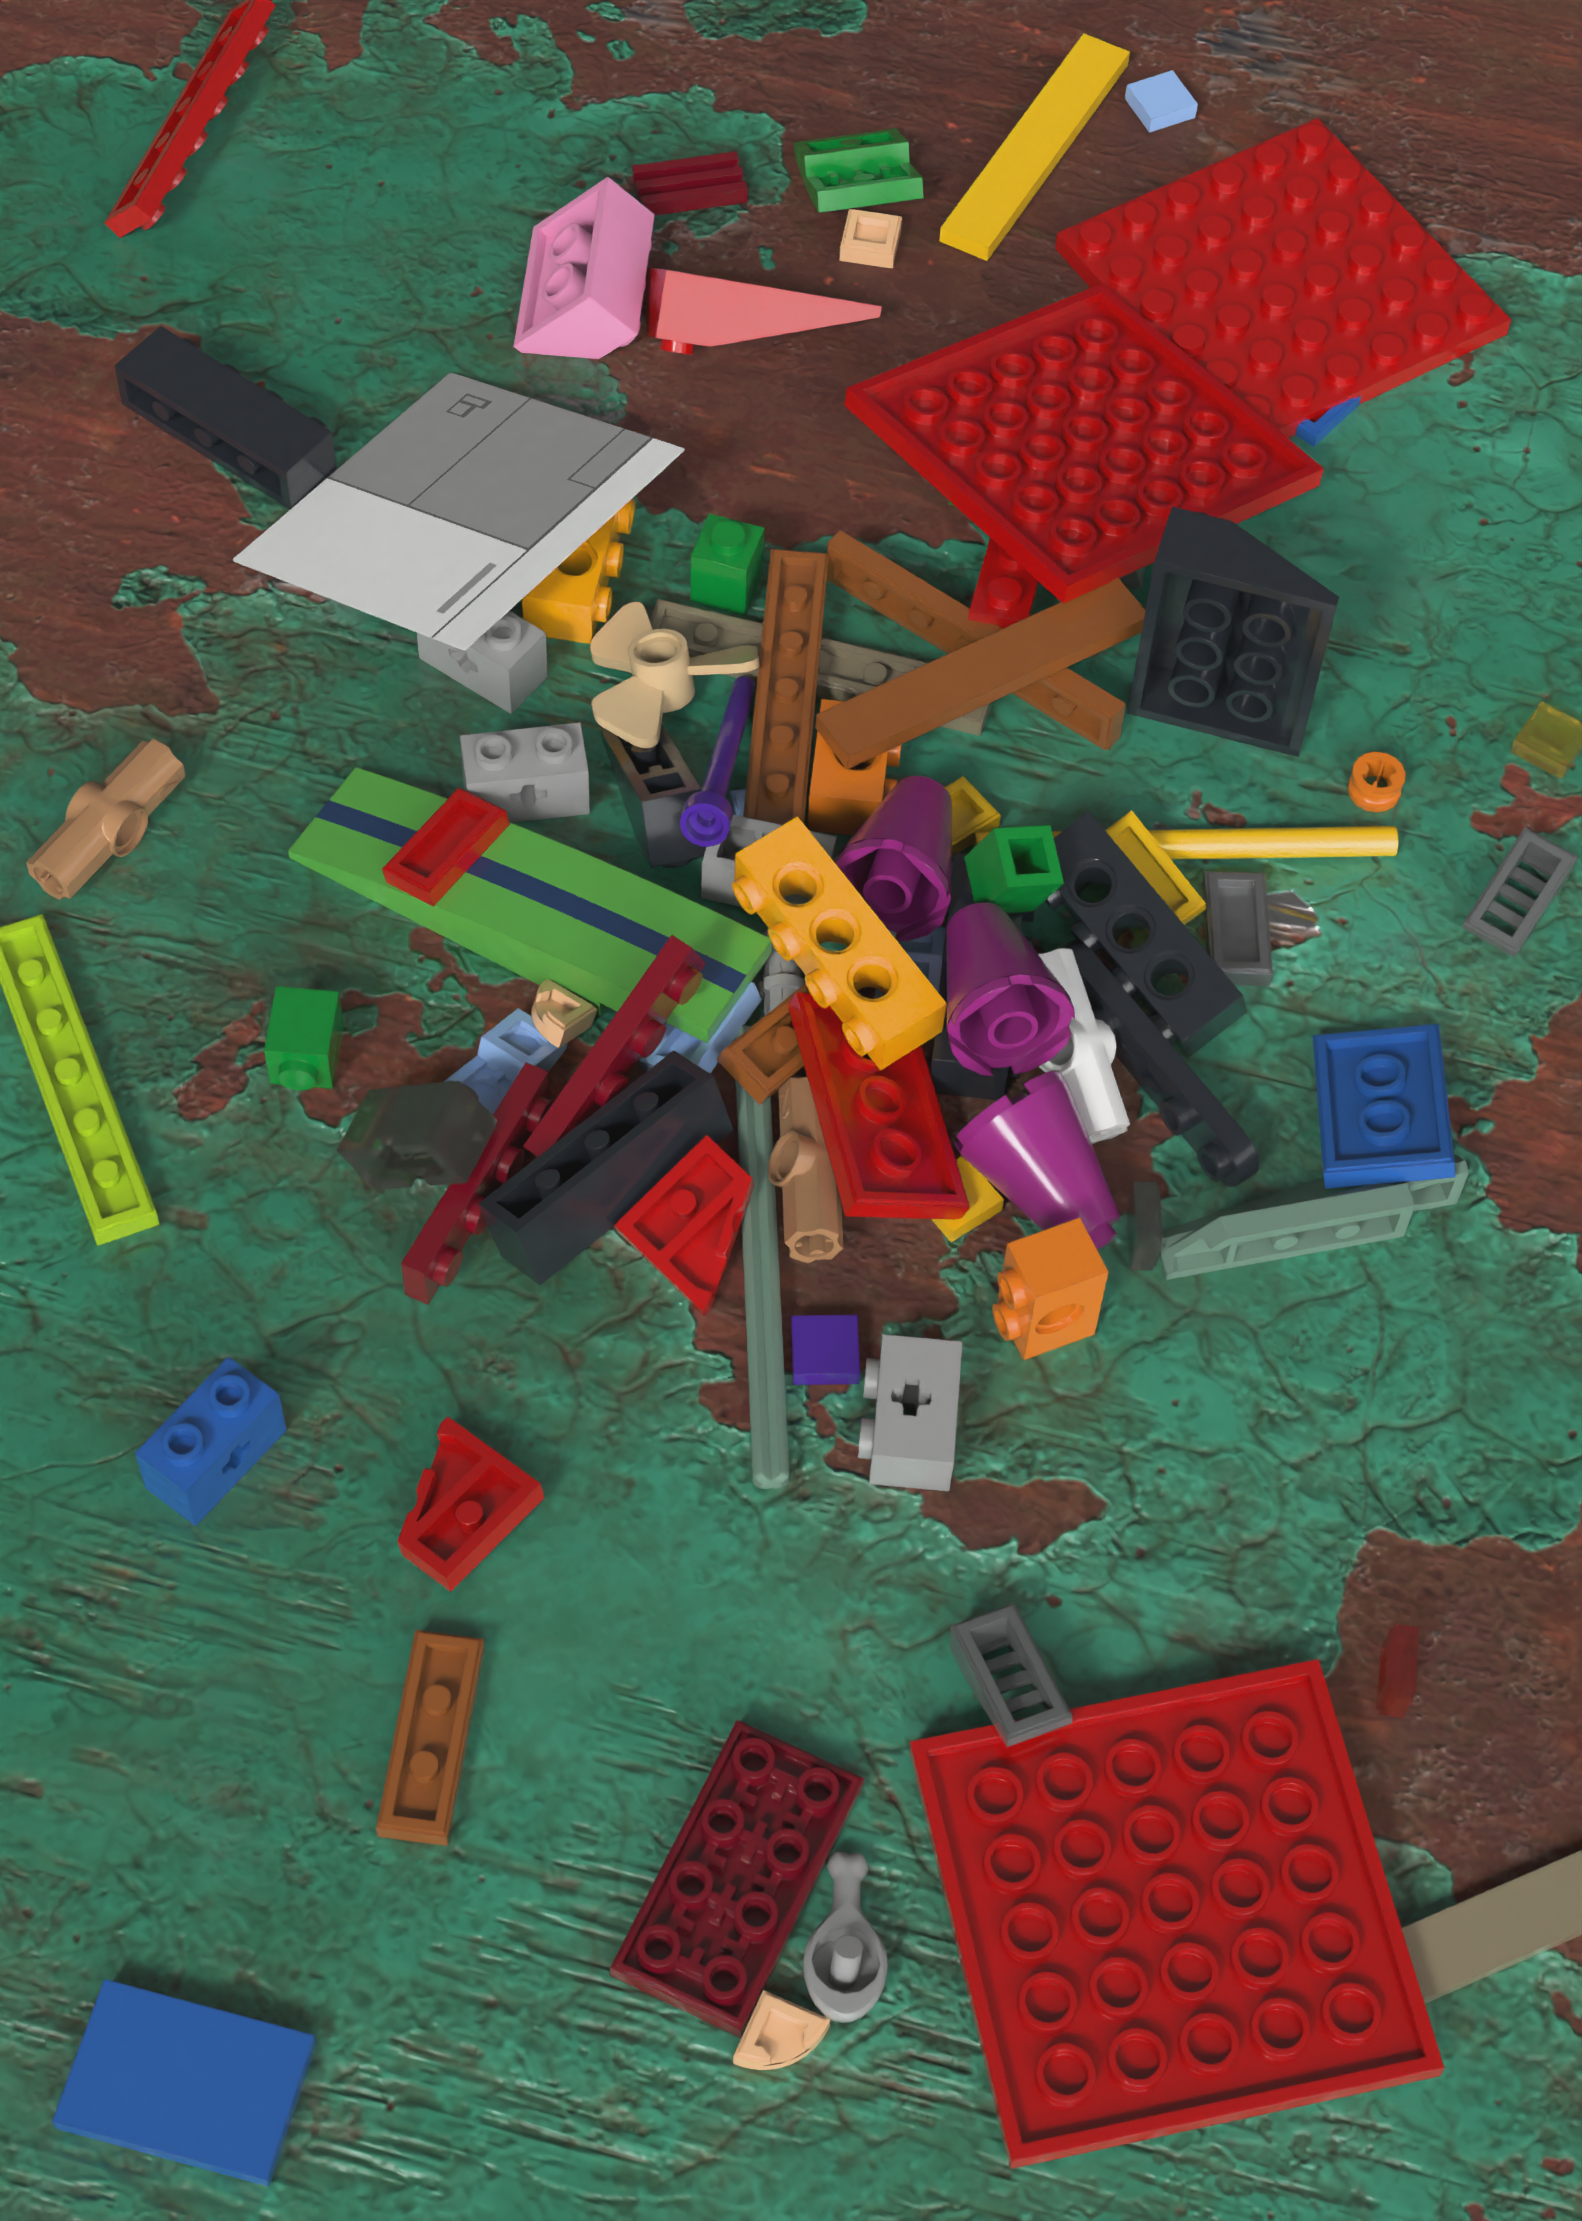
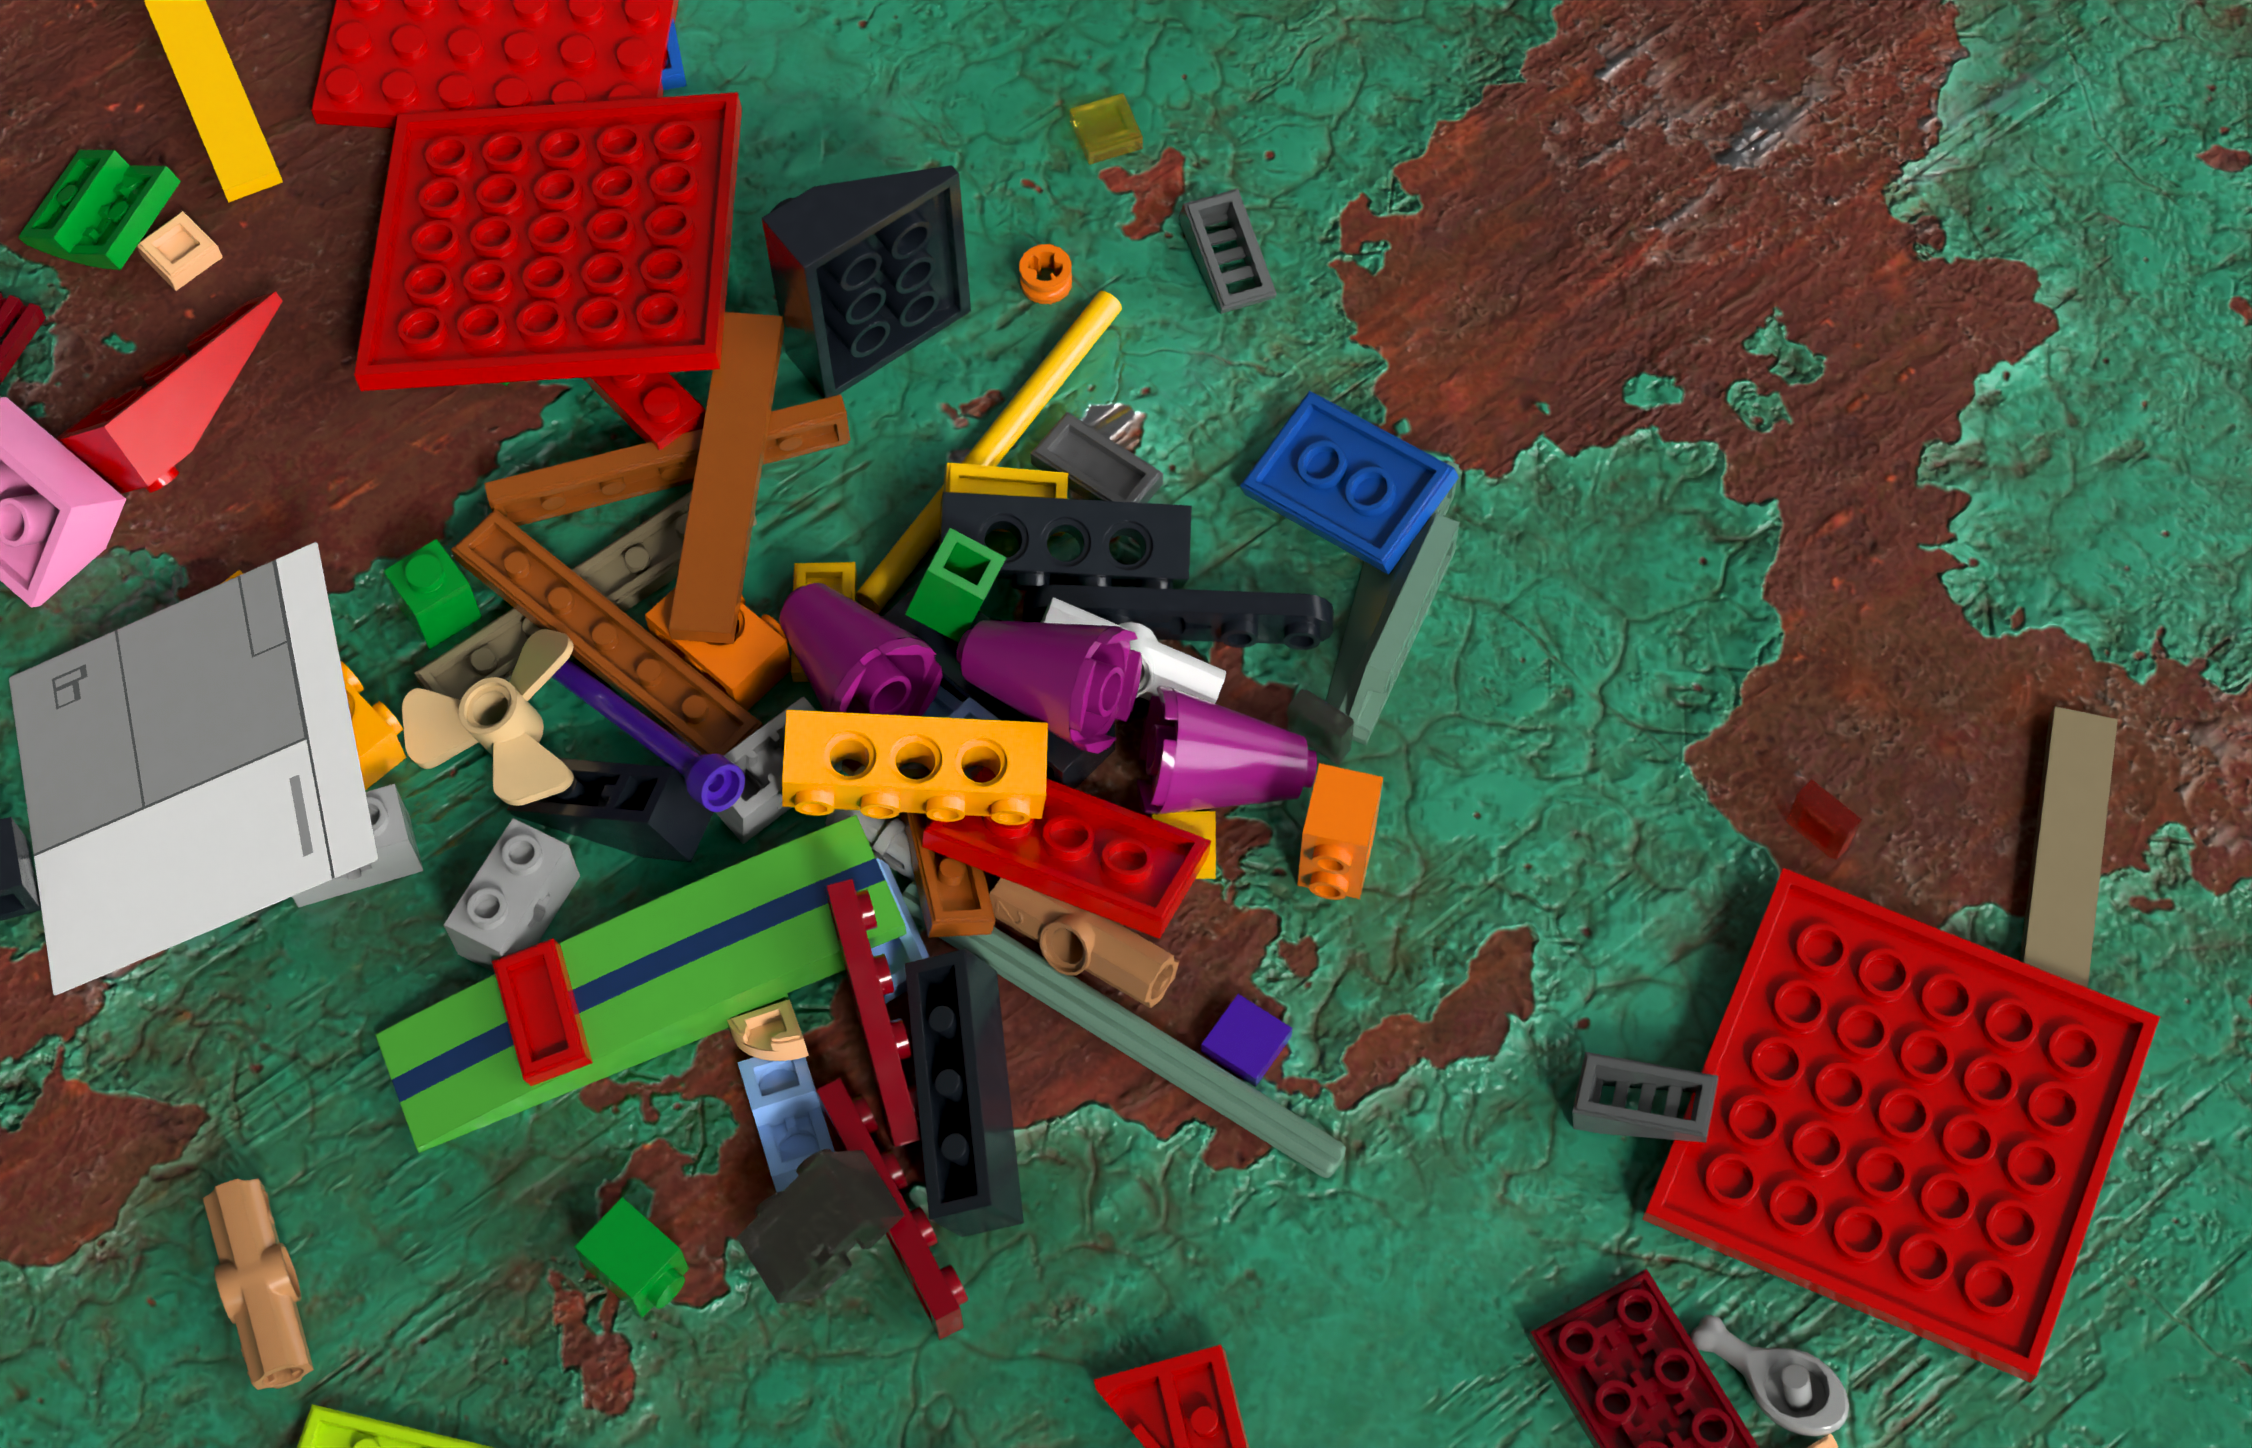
camera: 50 degrees left, 5 degrees up
red wing [614,1135,755,1316] -> none
light grey brick [858,1334,962,1491] -> none

